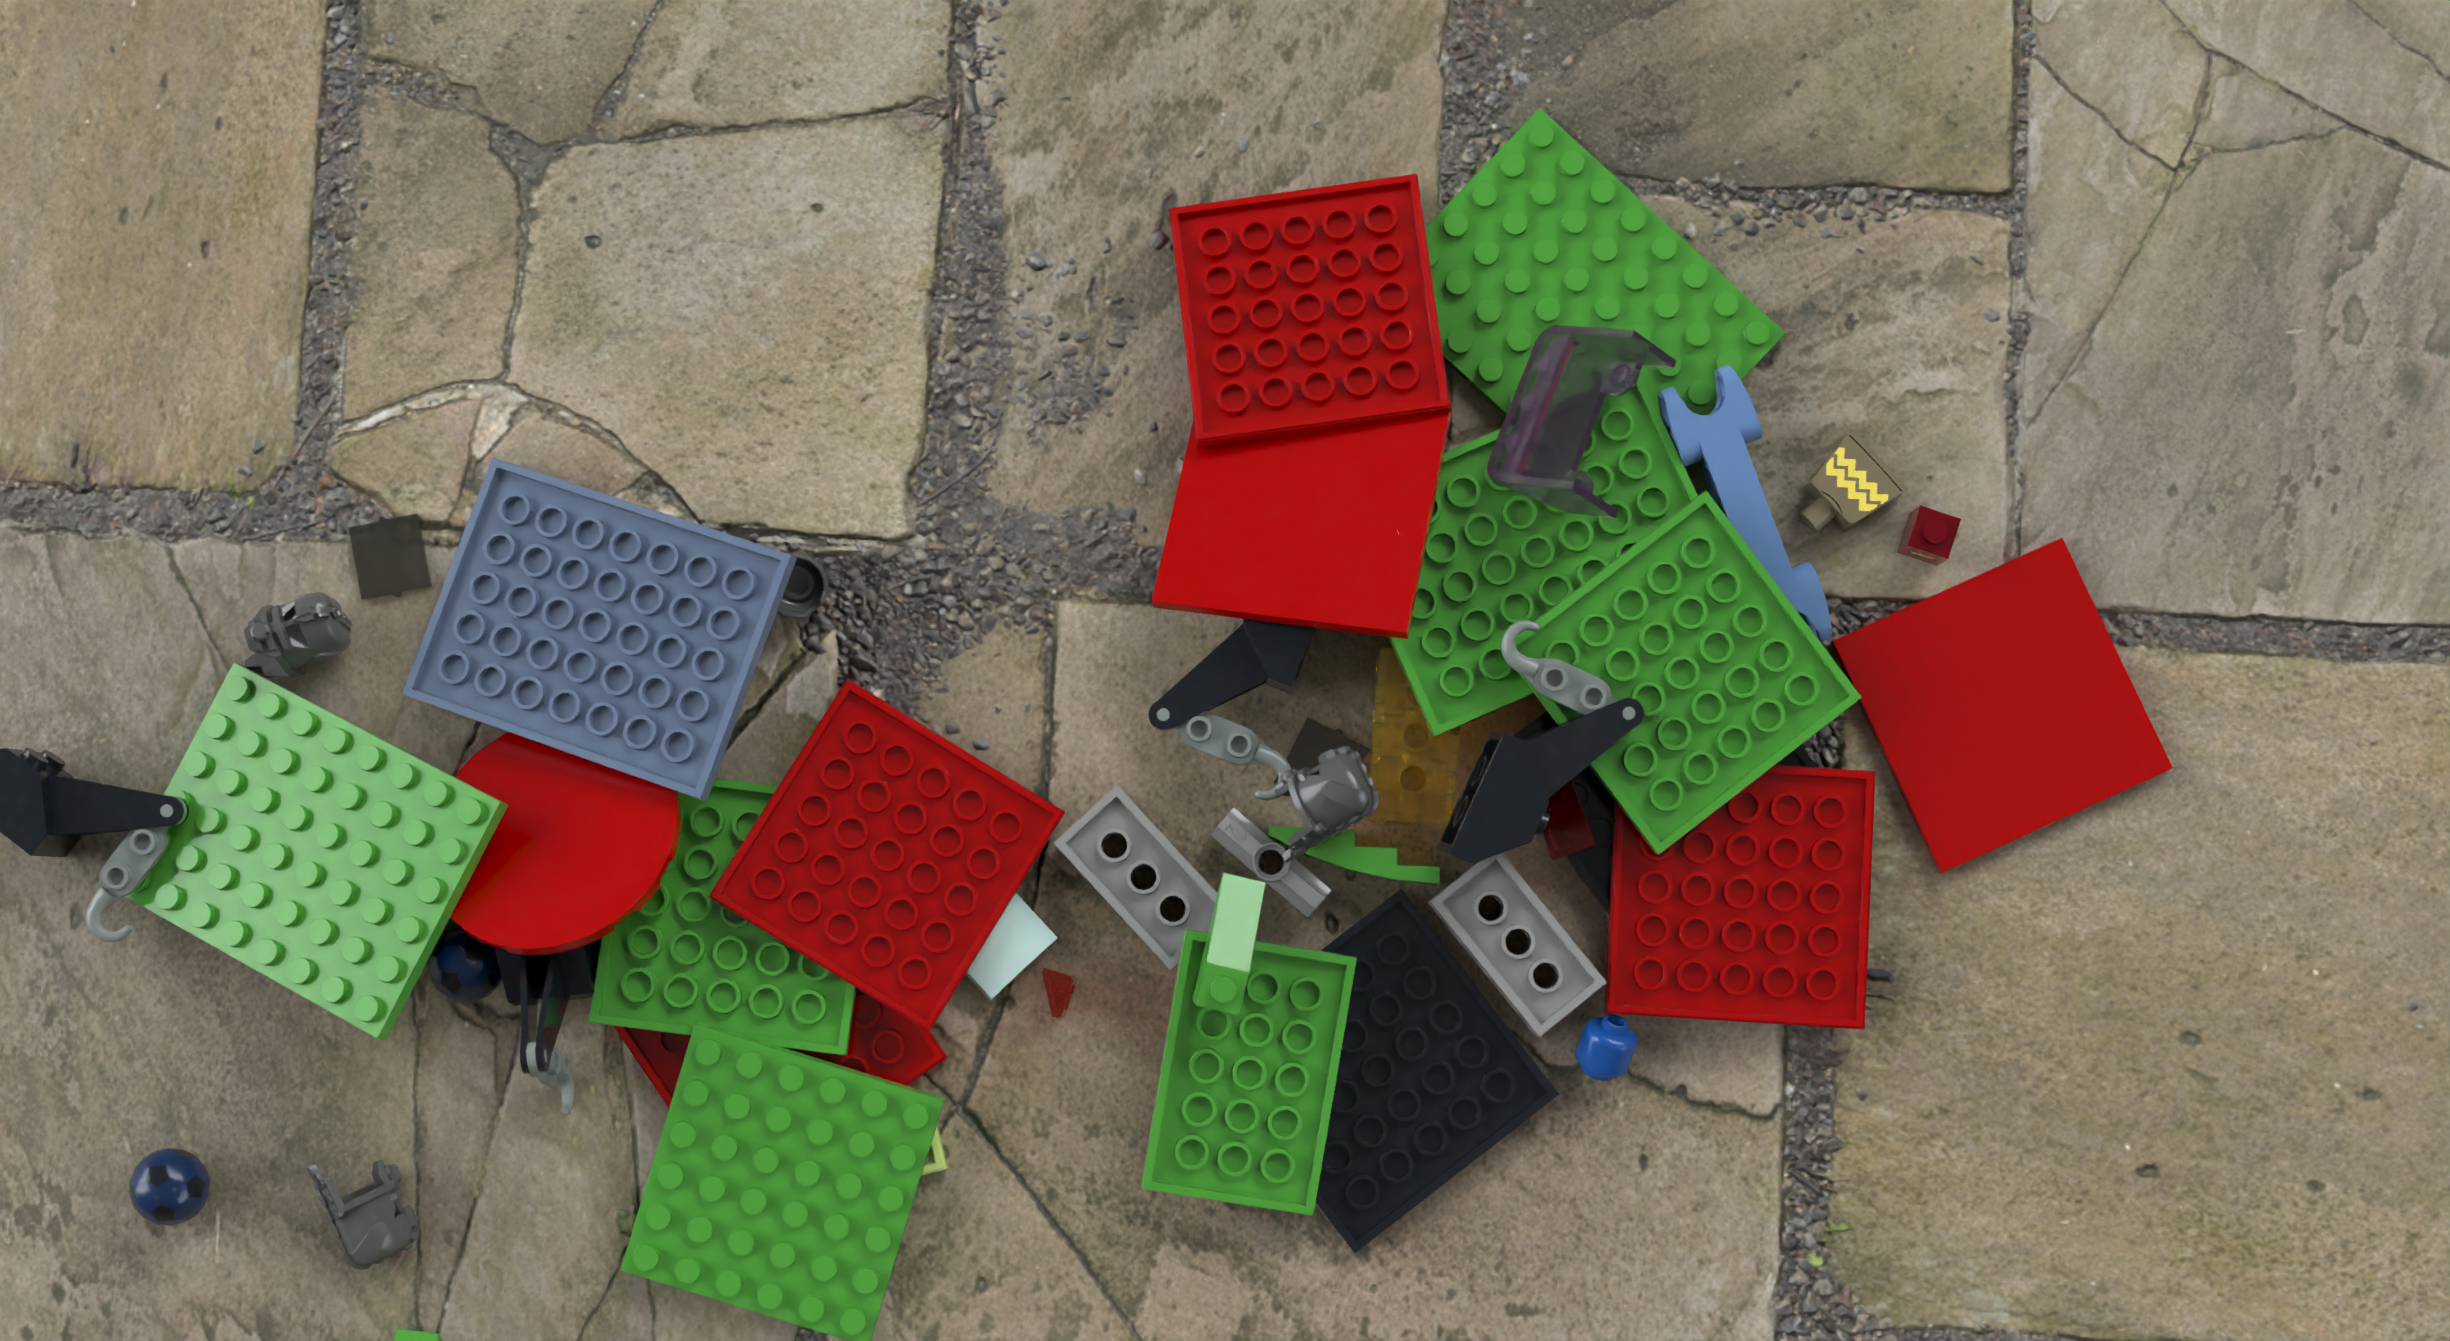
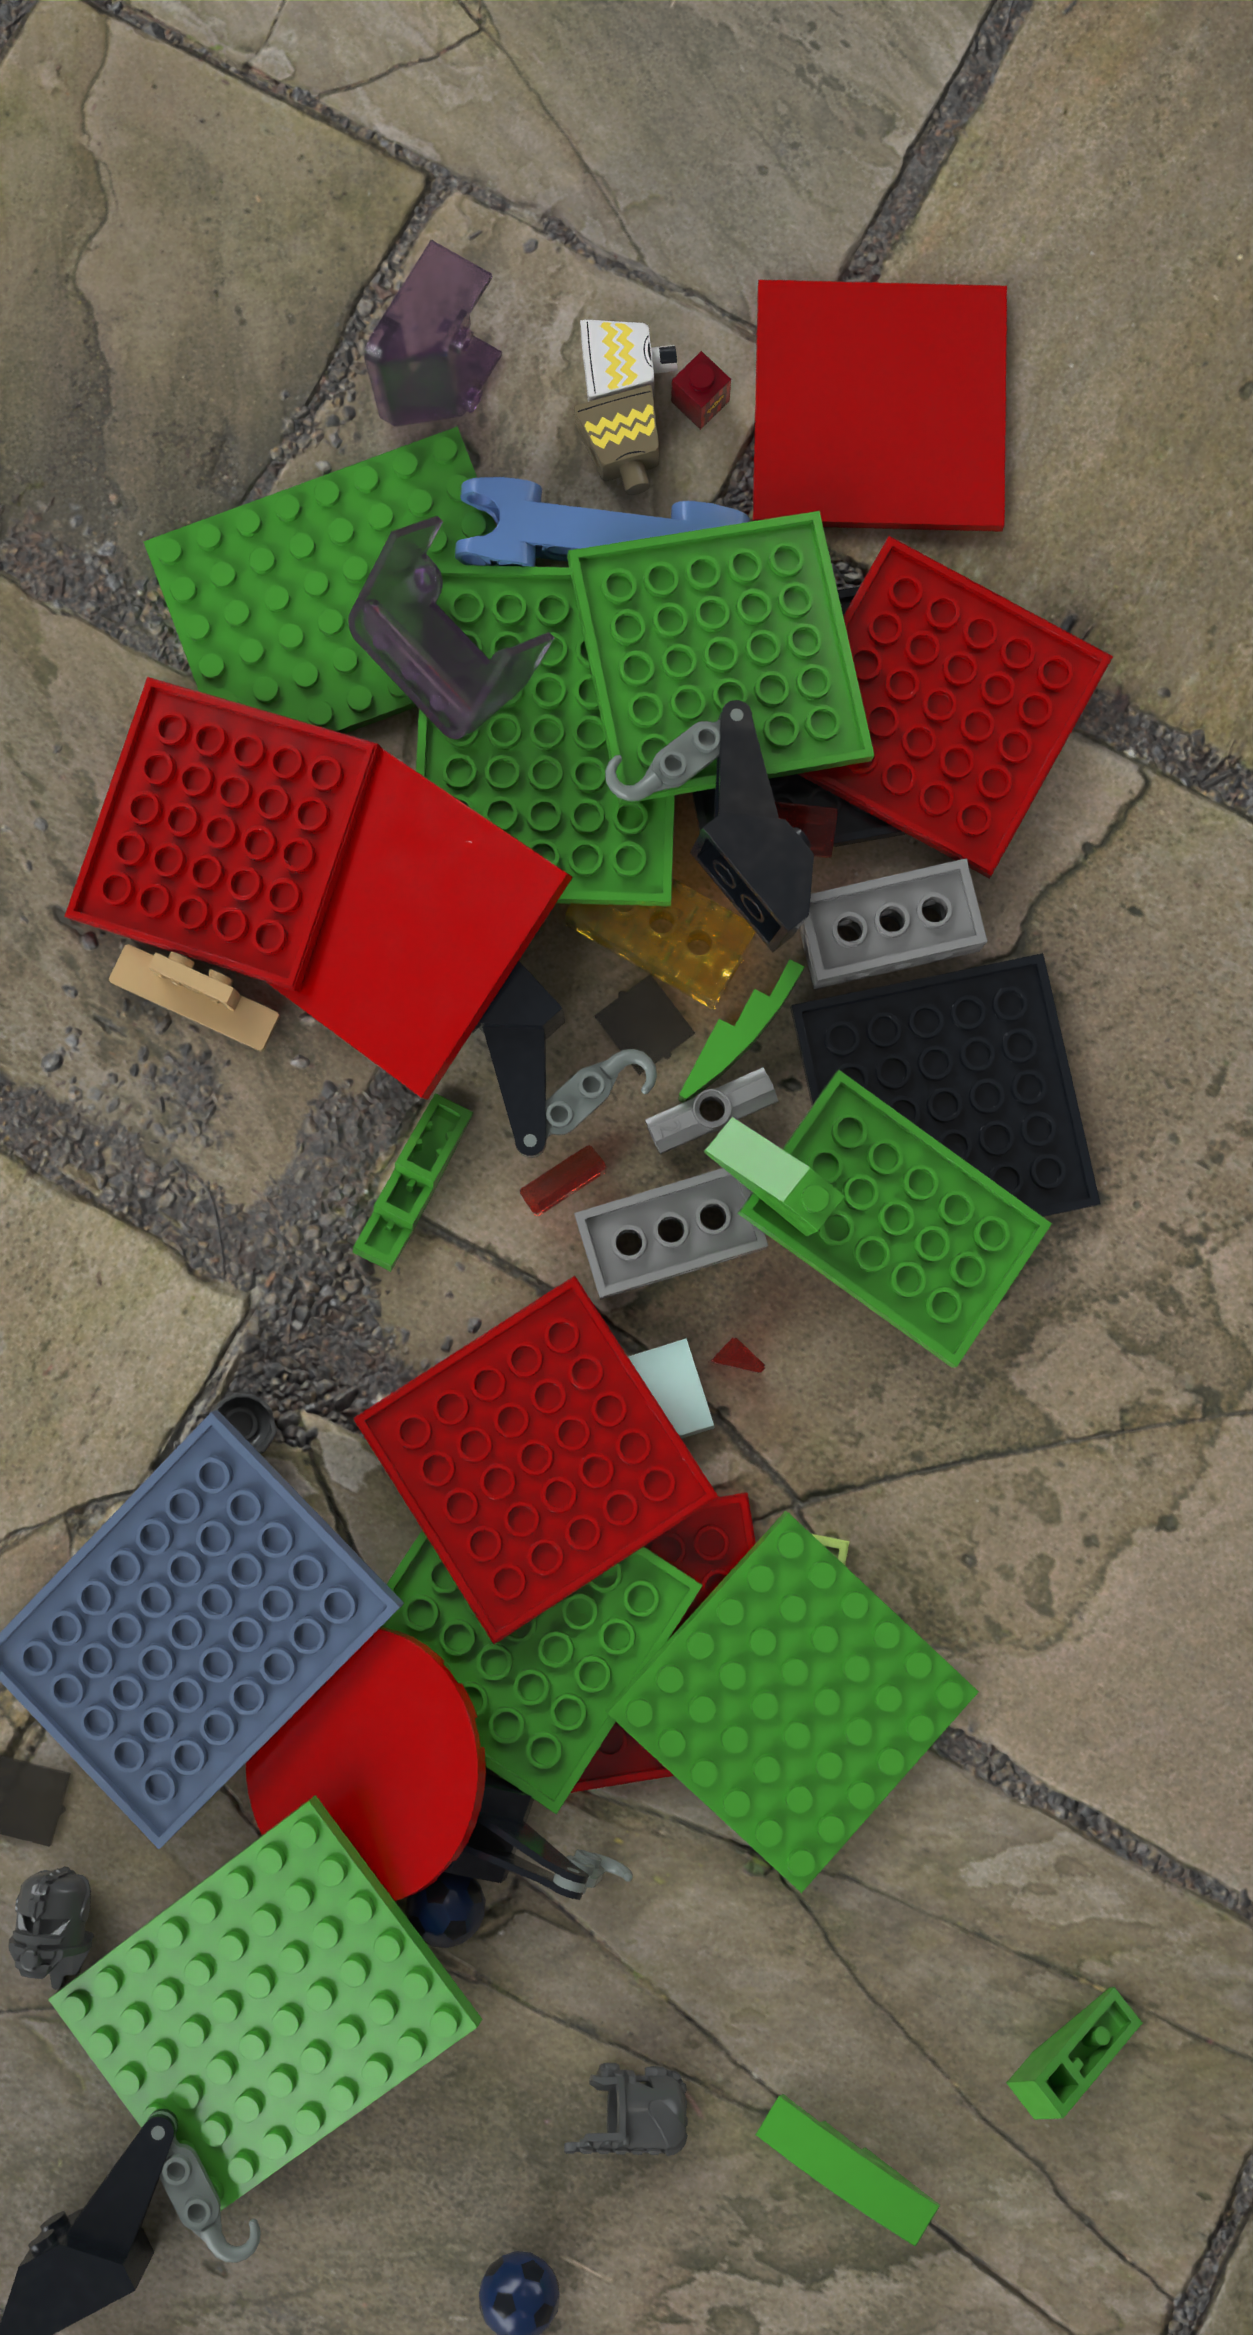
camera: 65 degrees left, 0 degrees up
dark grey helmet [1274,746,1379,862] -> none
blue head [1575,1014,1638,1081] -> none
none -> tan bracket [109,944,280,1051]
none -> bright green slope [353,1093,473,1272]
none -> clear purple windscreen [364,240,502,427]
none -> clear red slope [520,1145,607,1217]
none -> white torso [580,320,677,402]

